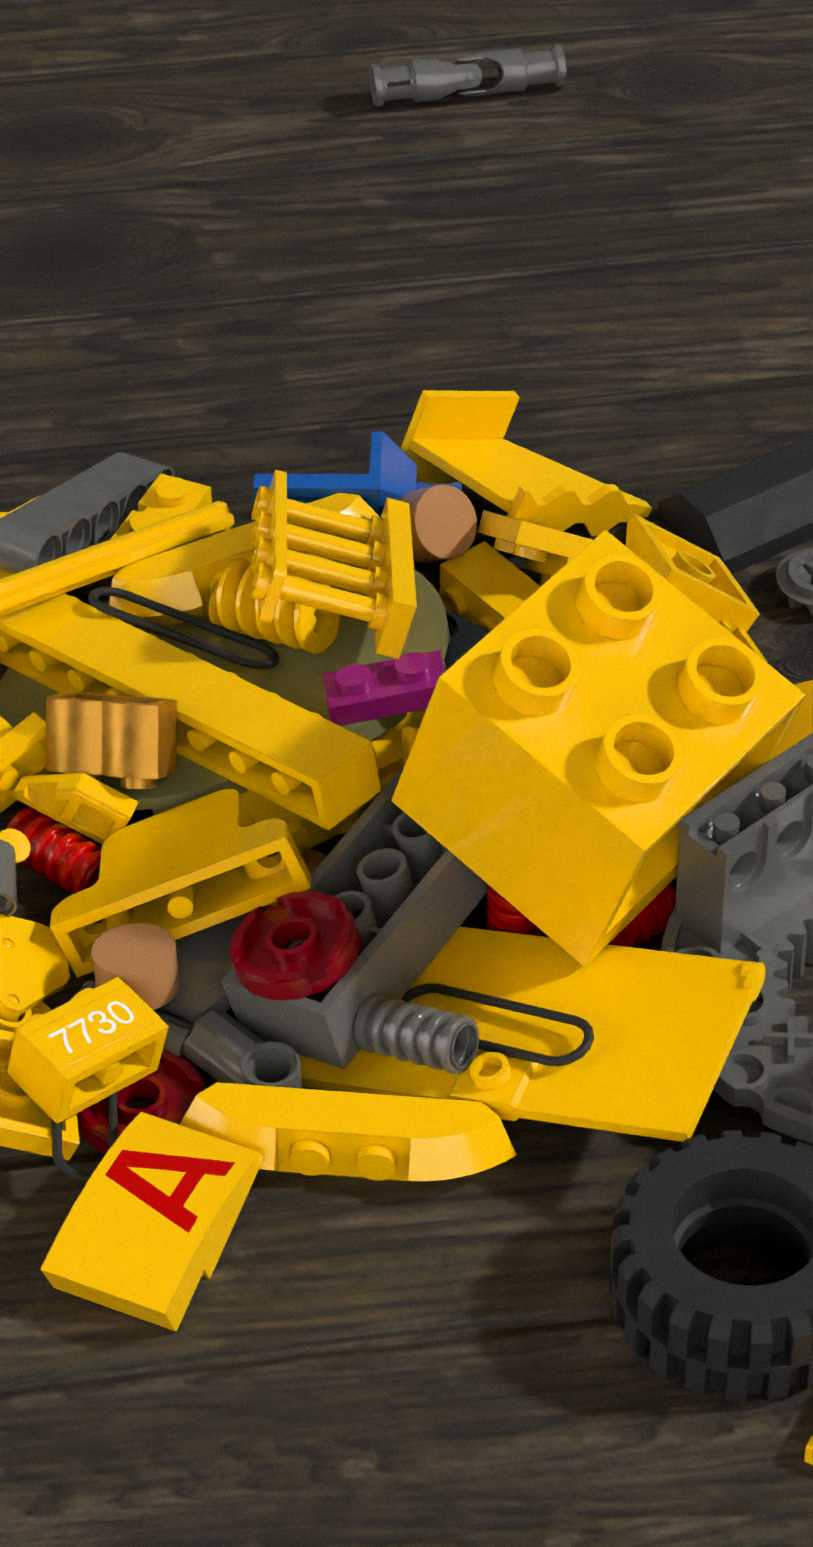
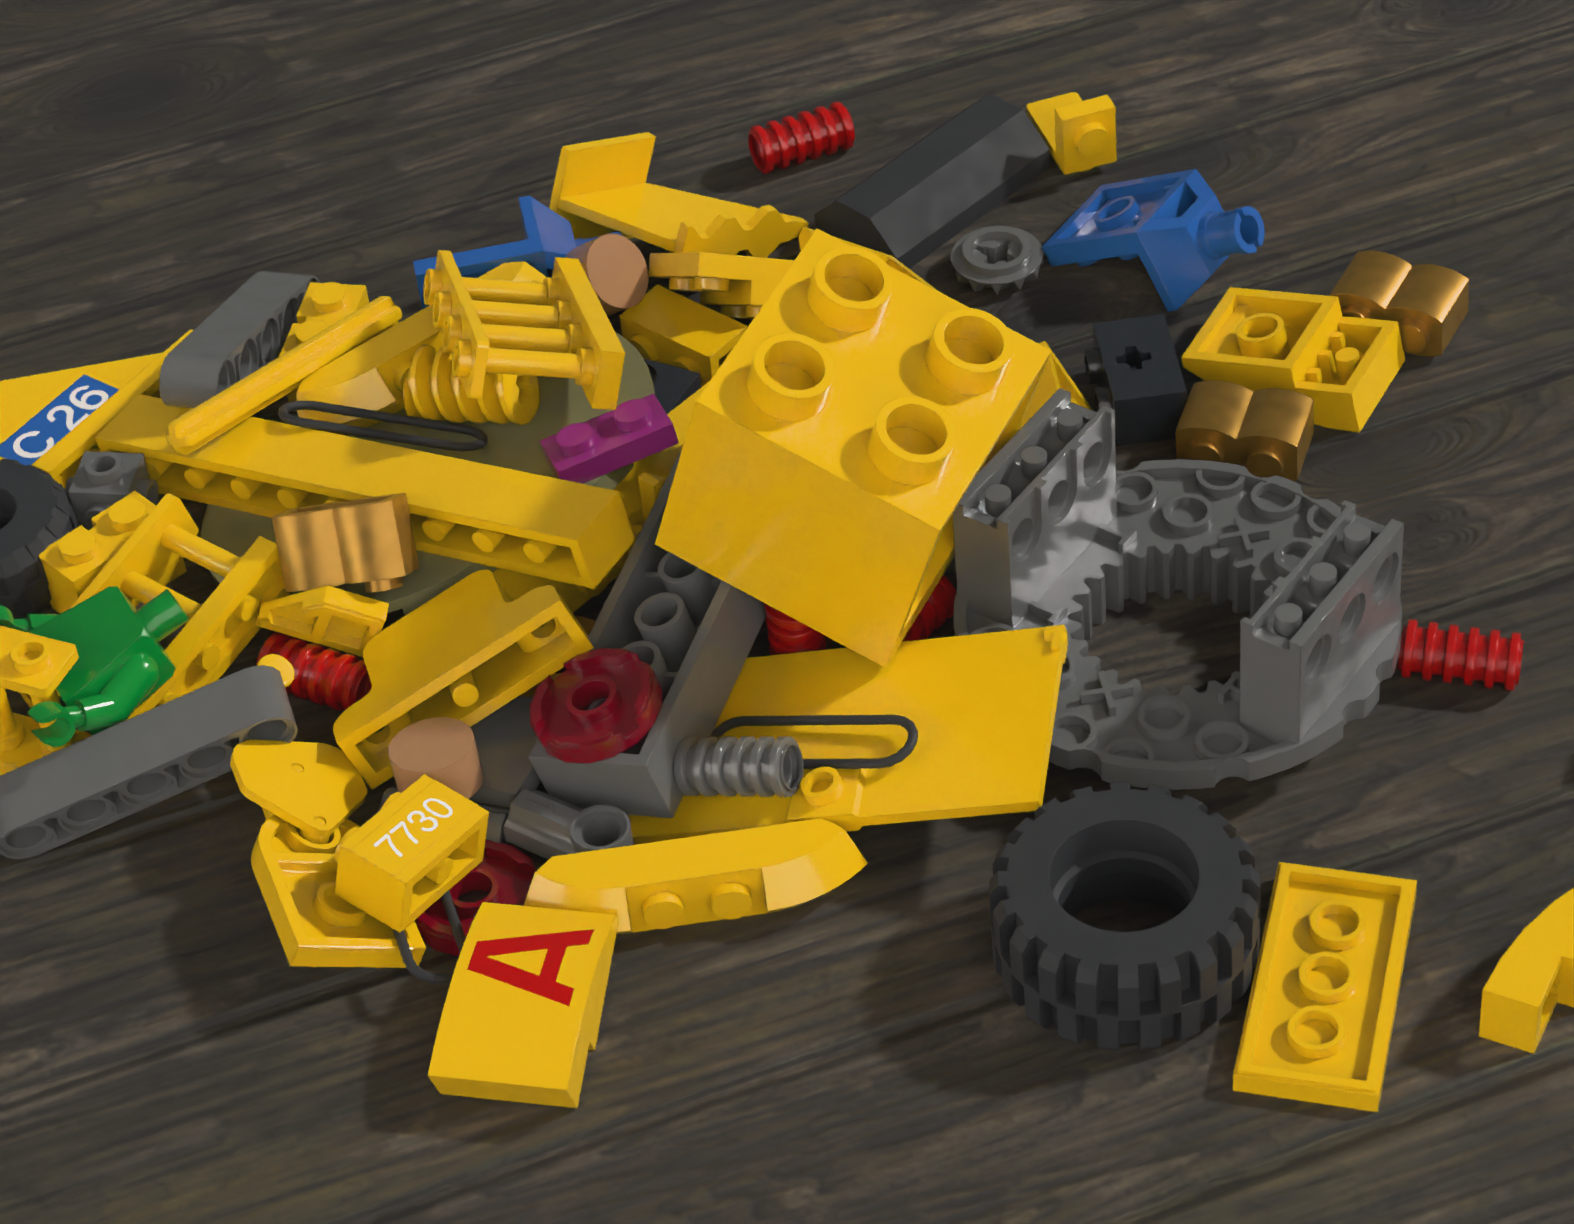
camera: 10 degrees left, 0 degrees up
none -> red piece [748,101,855,174]

